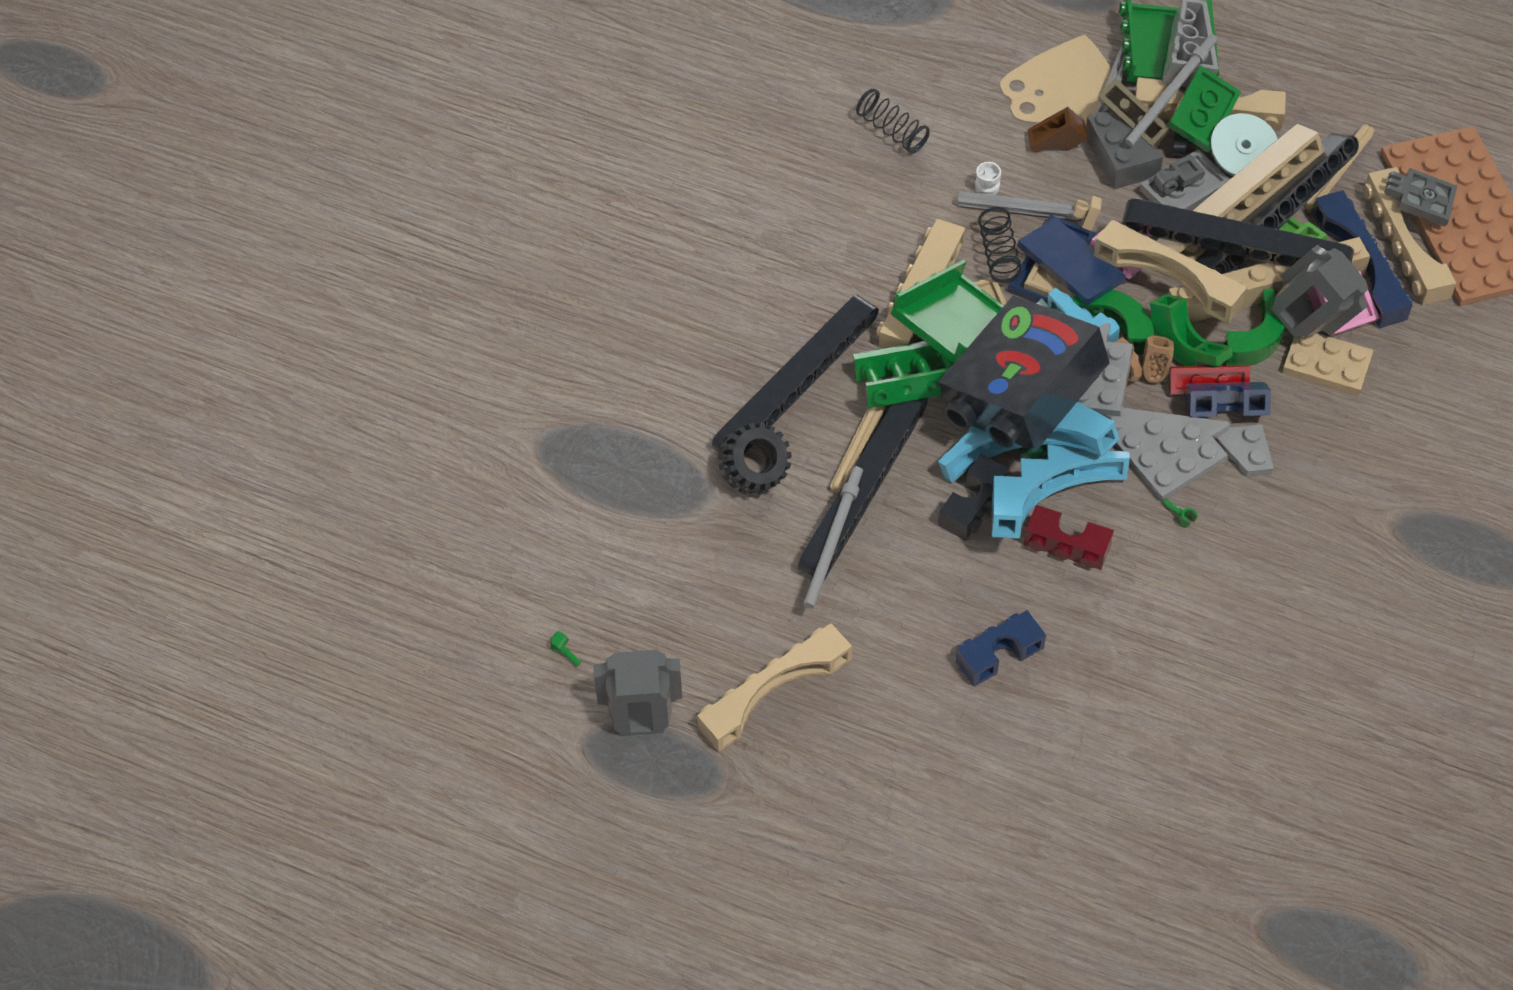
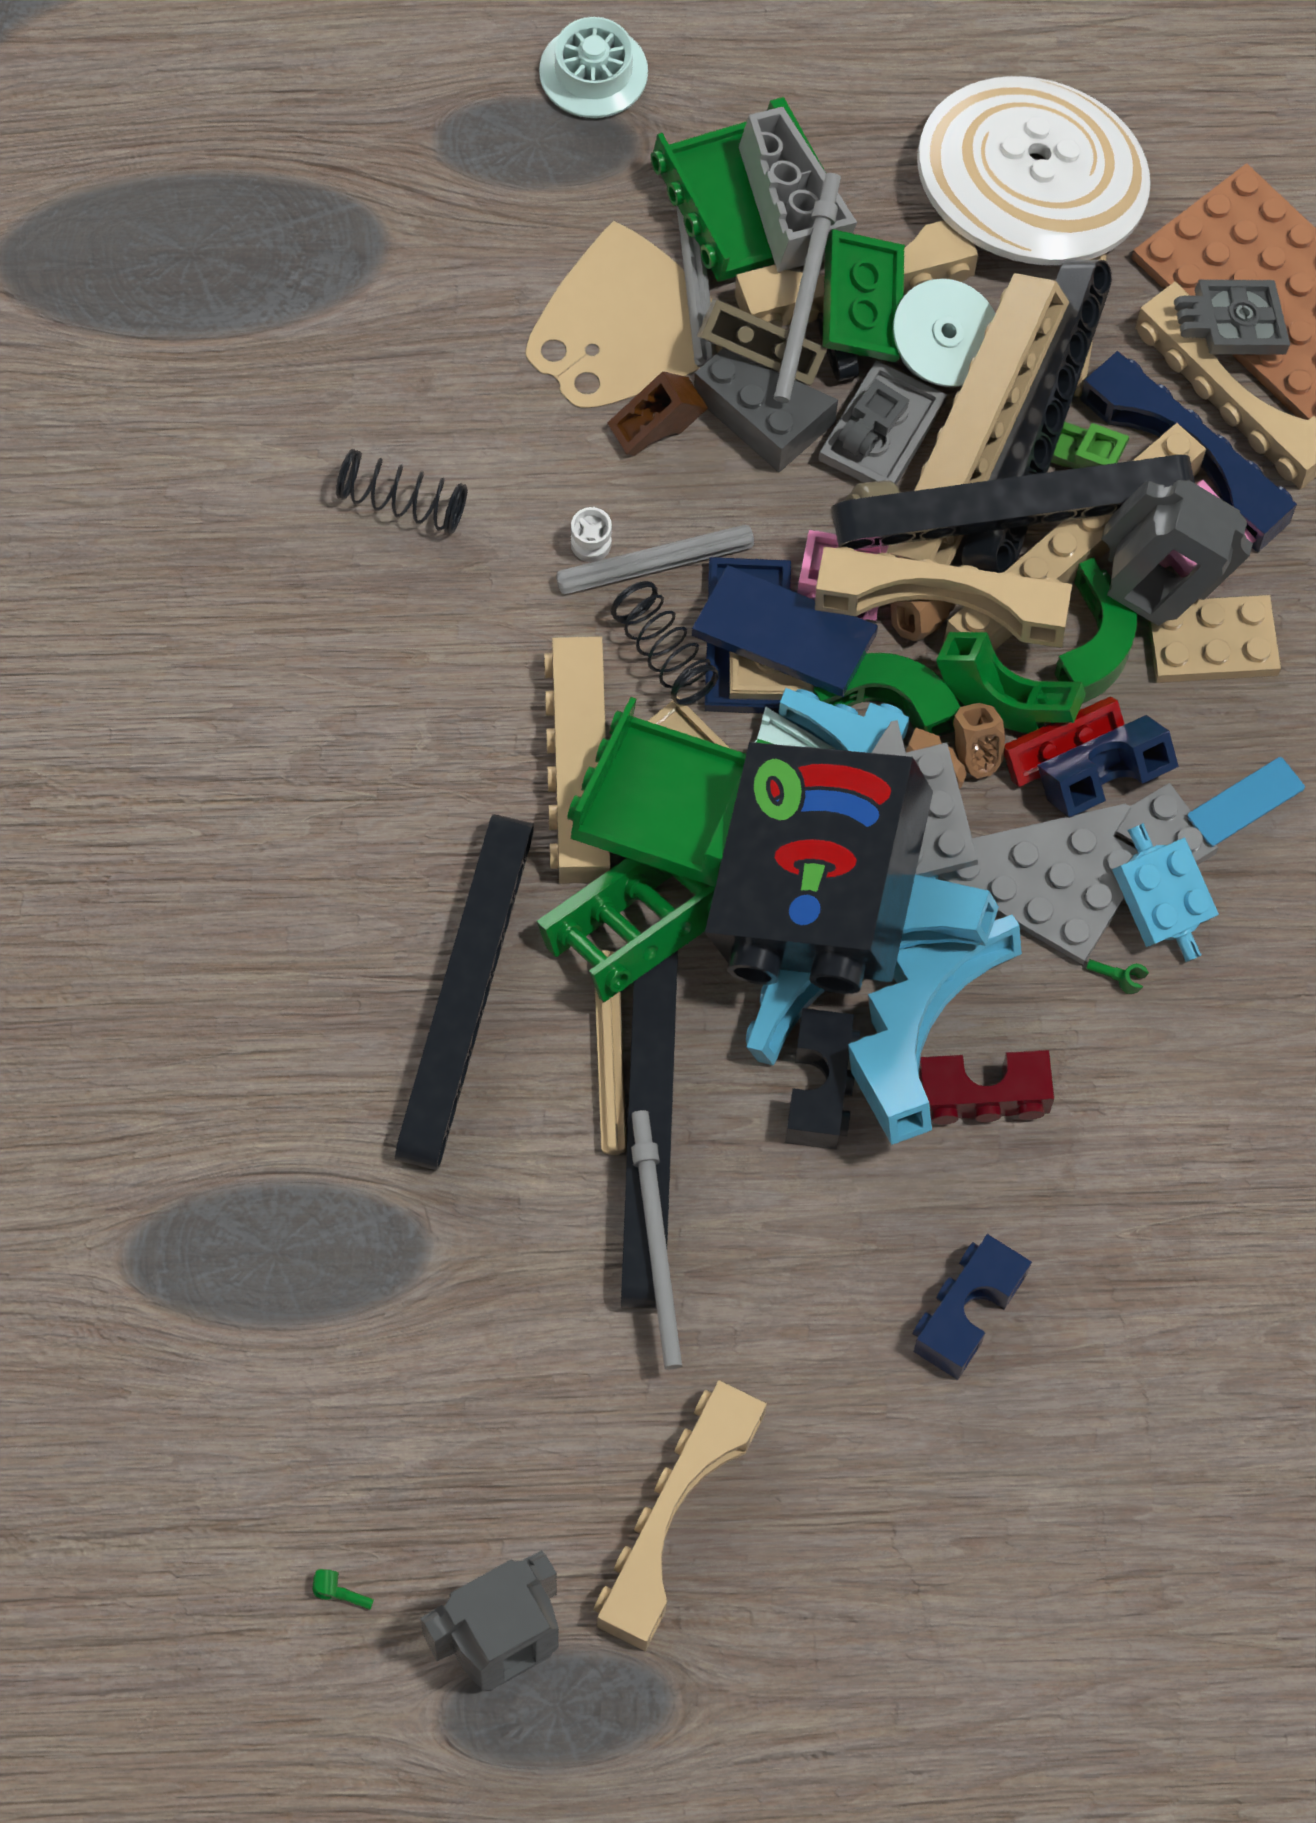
camera: 30 degrees left, 10 degrees up
black tyre [718,423,792,494] -> none
tan tile [1073,195,1102,231] -> none
none -> medium nougat rock [891,599,956,641]
none -> white dish [917,76,1150,265]
none -> medium azure plate [1112,823,1219,962]
none -> dark azure piece [1187,757,1305,847]

